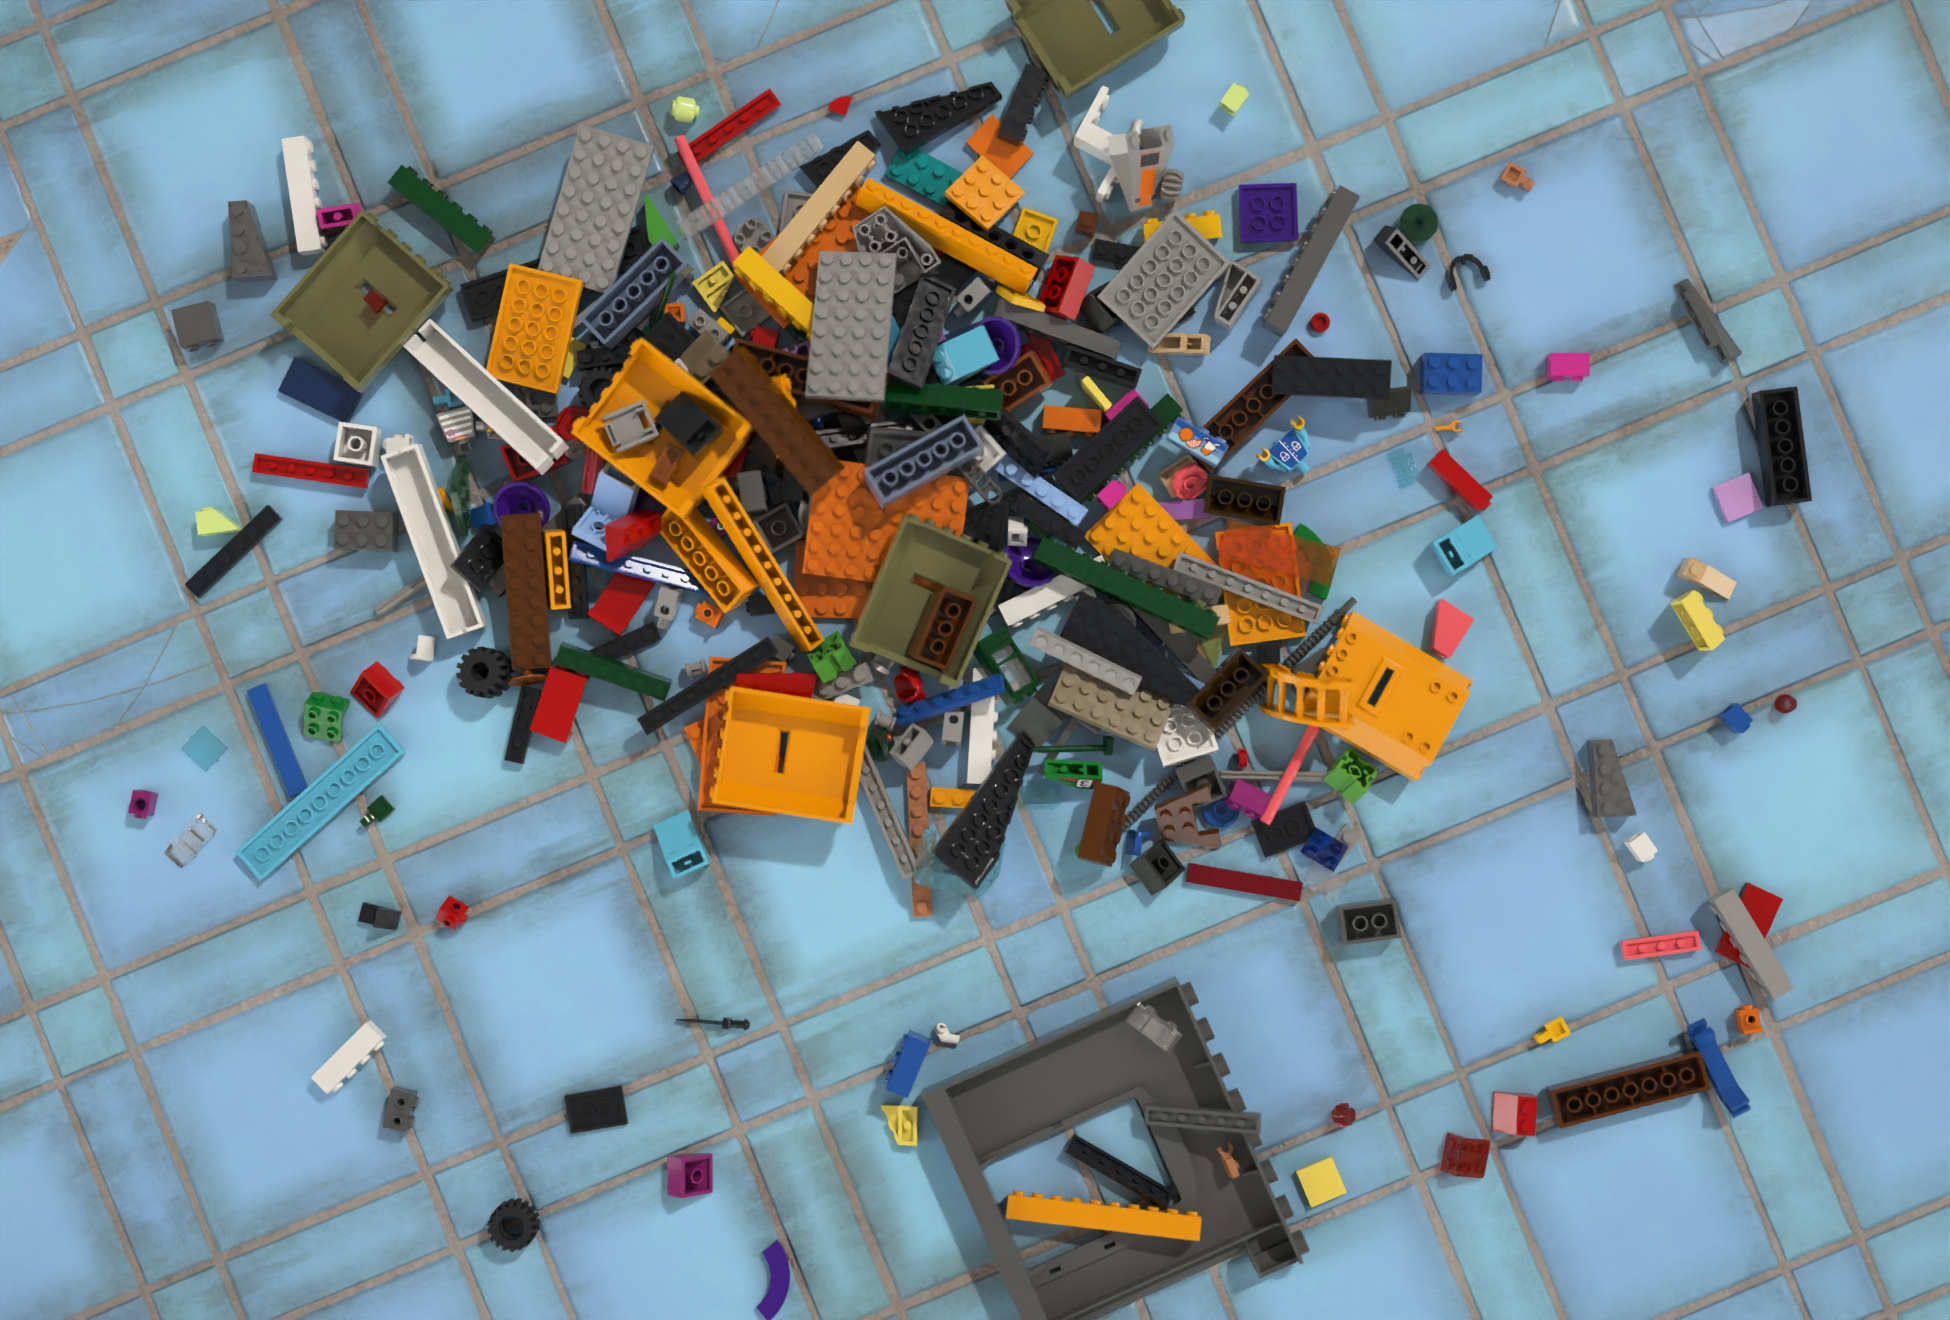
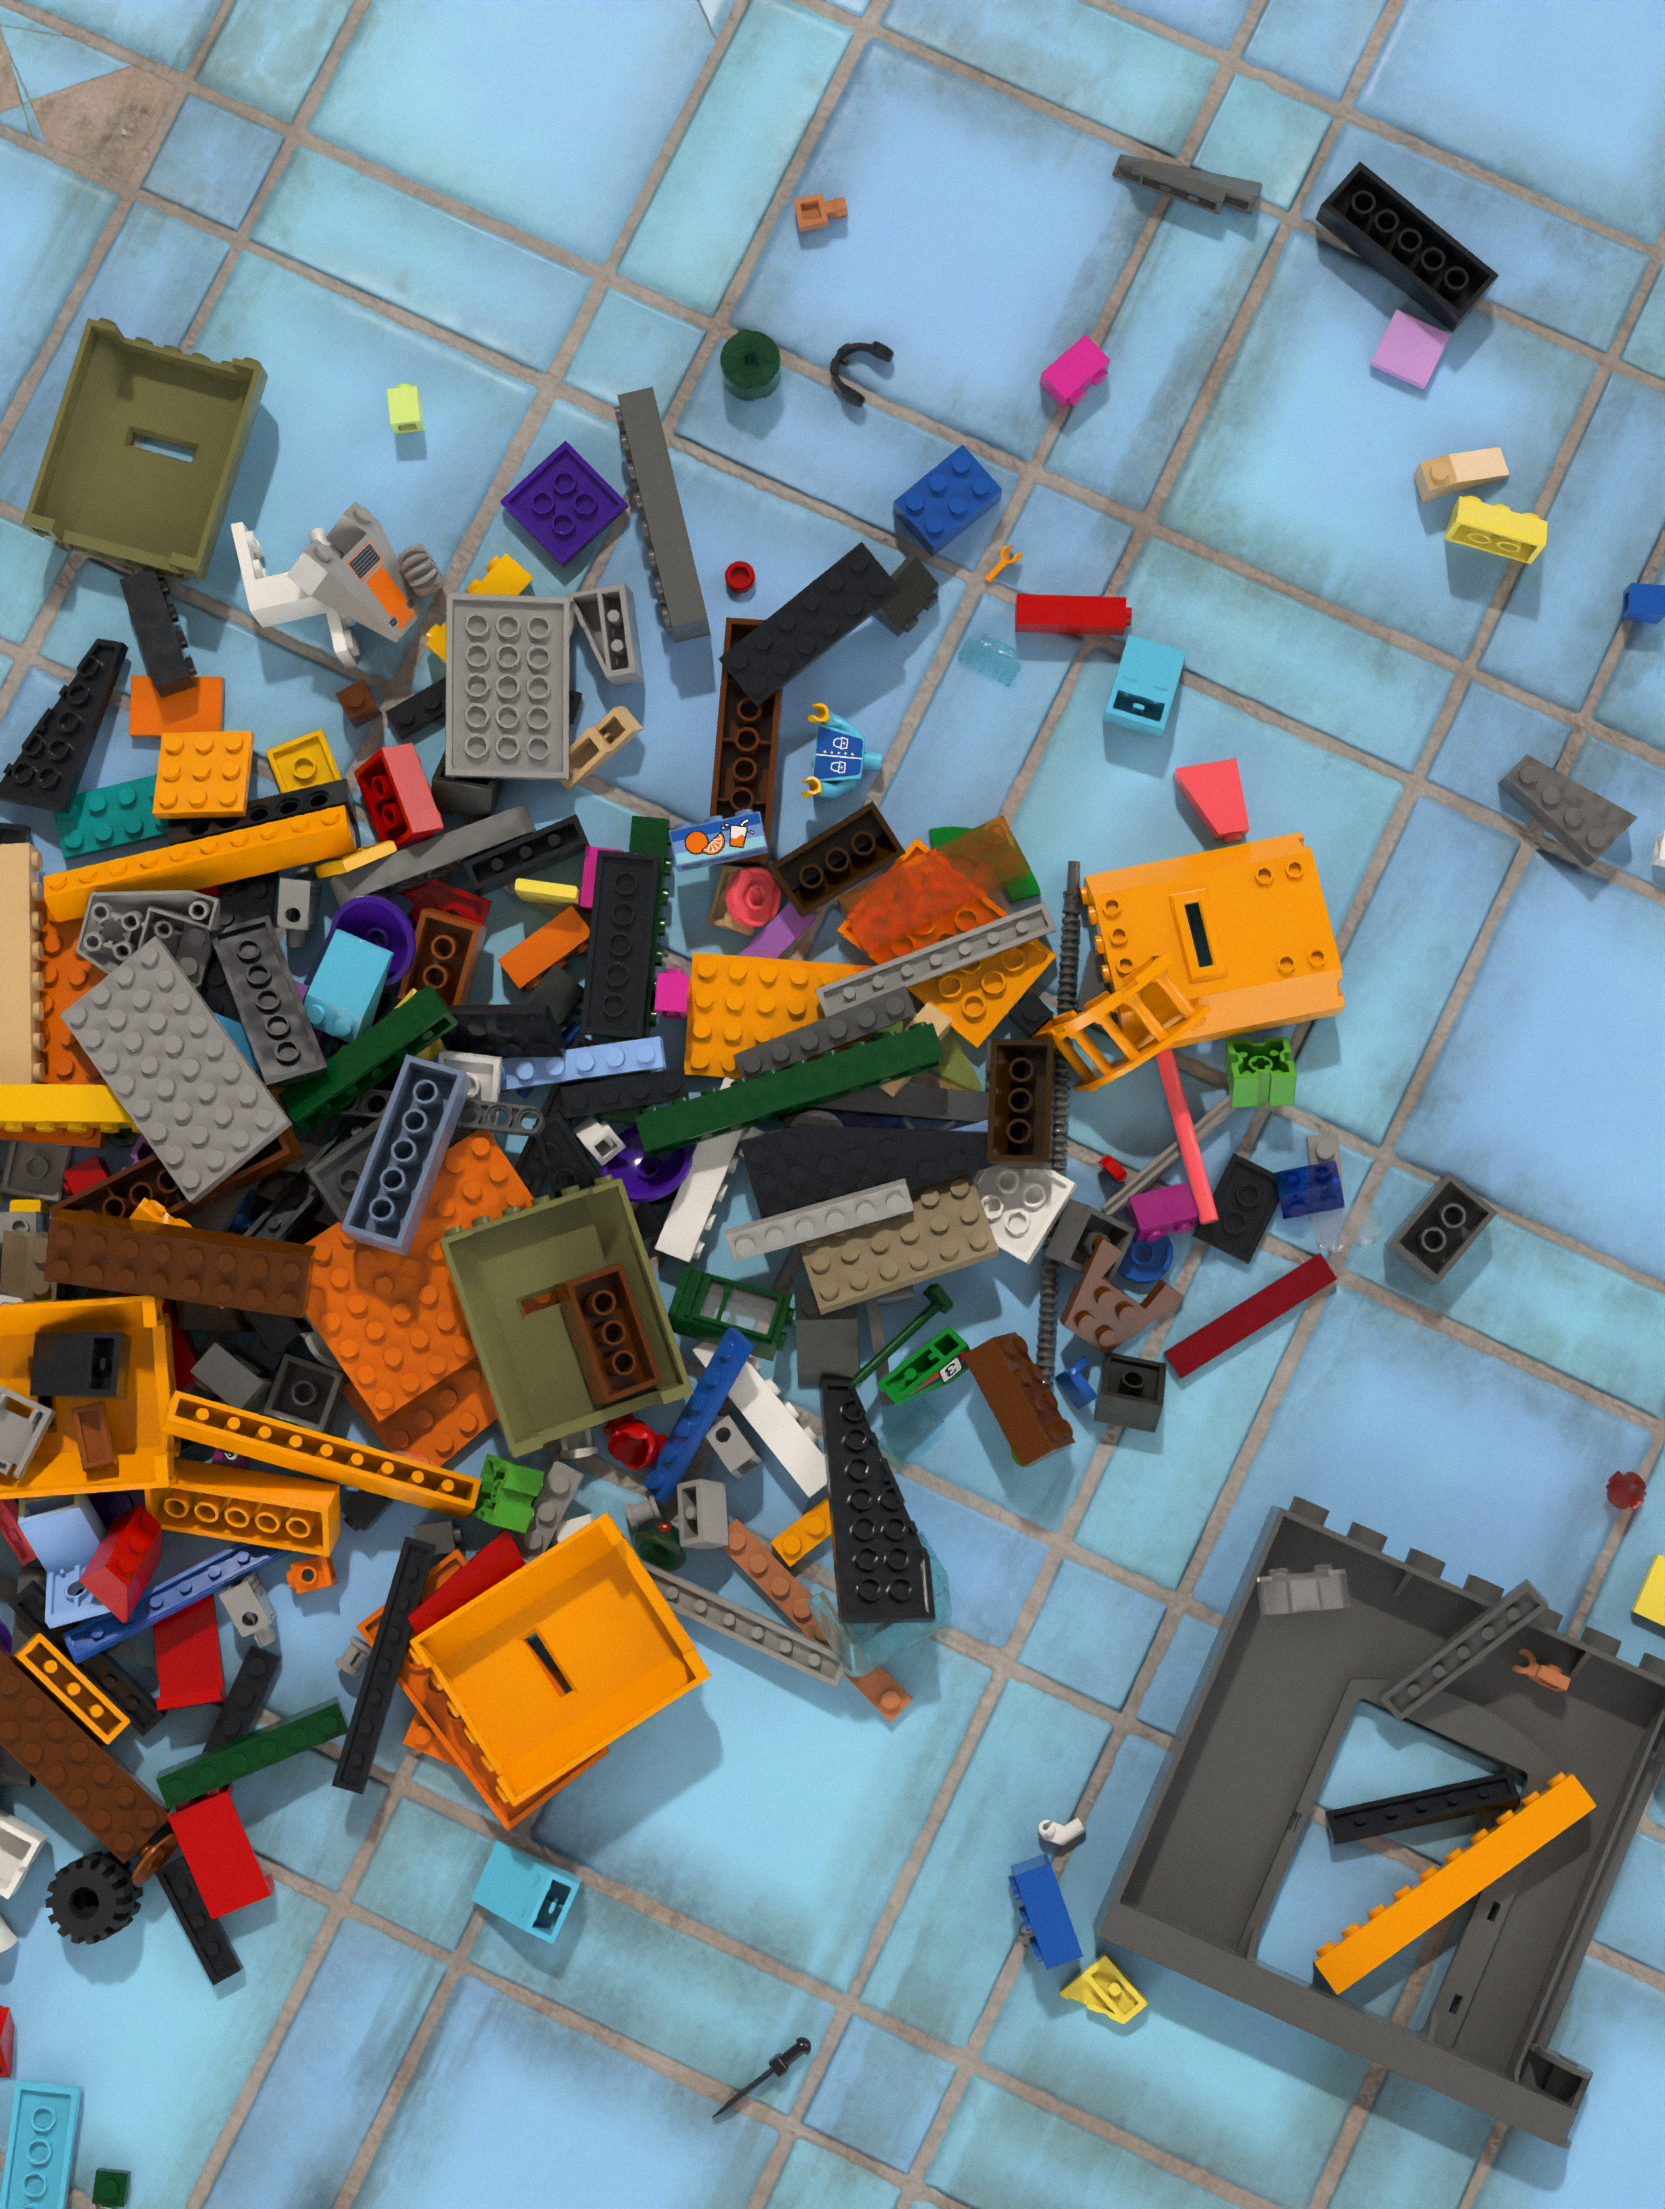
camera: 40 degrees left, 5 degrees down
black slope [1373,225,1431,280] -> none

